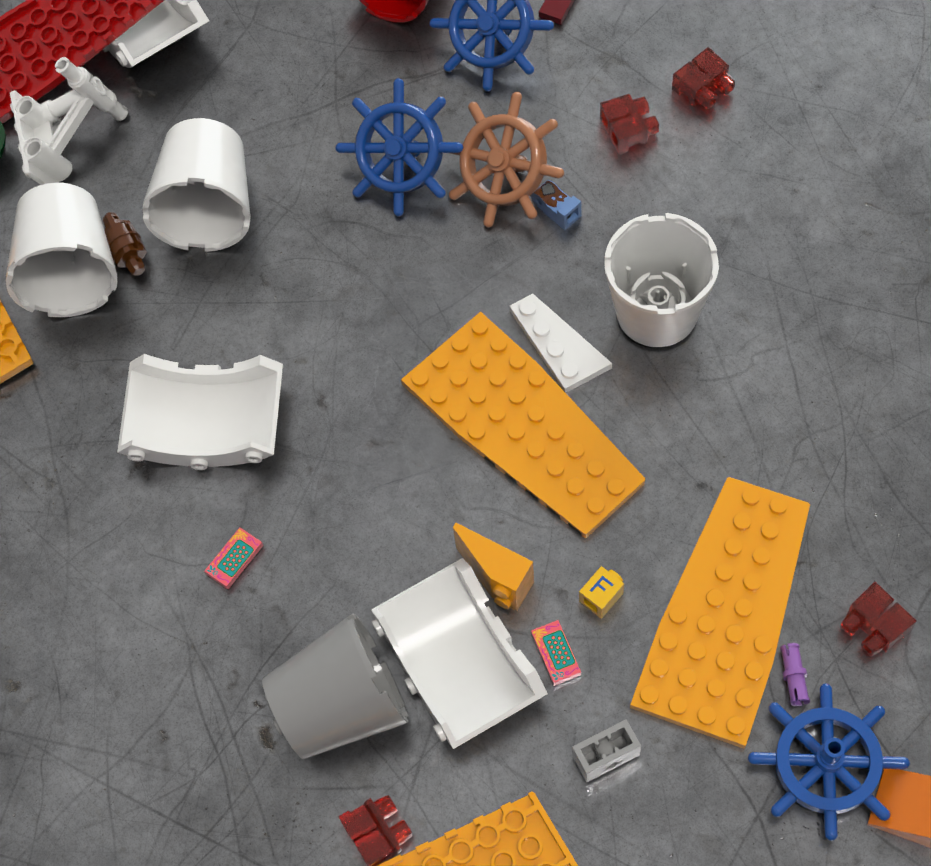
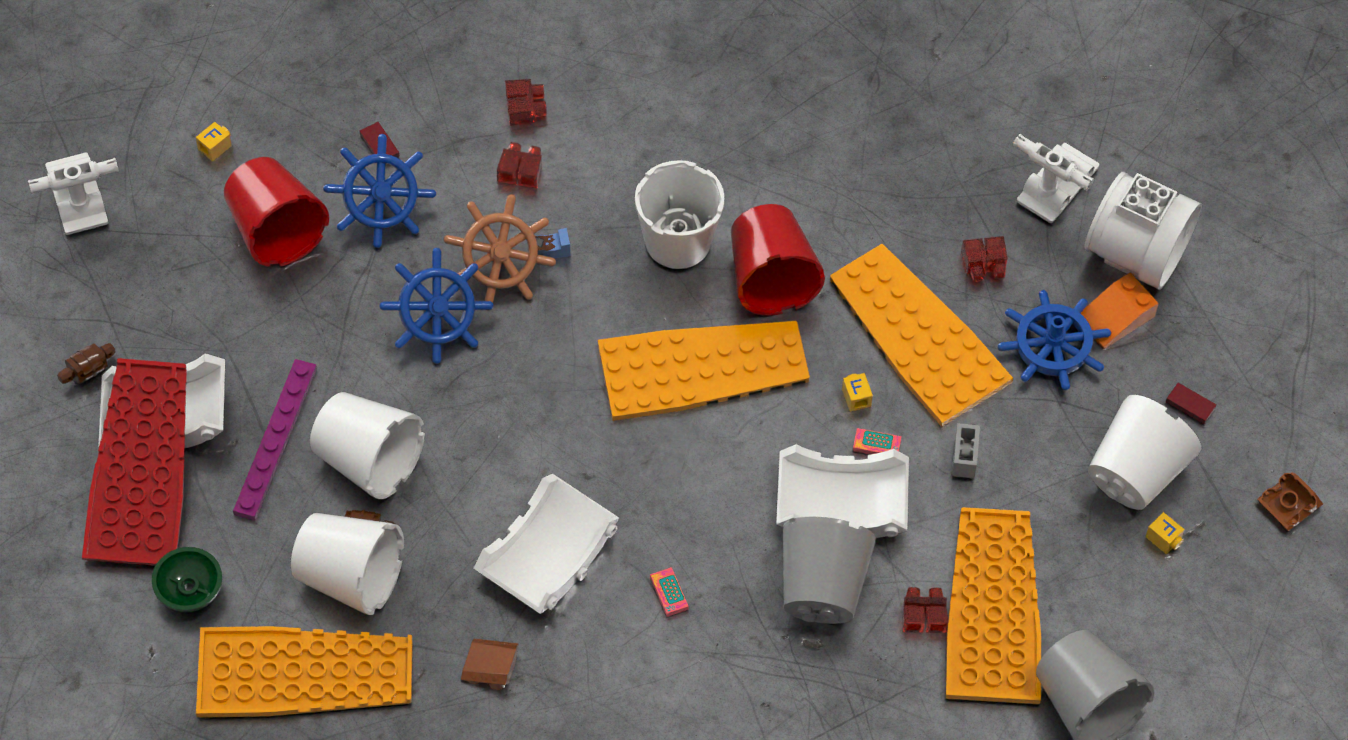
camera: 65 degrees left, 5 degrees down
white plate [10,57,128,185] -> none
light orange slope [453,523,534,611] -> none
white wing [510,294,612,393] -> none
medium lavender pin [780,643,810,706] -> none
none -> magenta plate [233,359,317,521]
none -> dark orange slope [461,639,519,690]
none -> red cone [731,204,825,315]

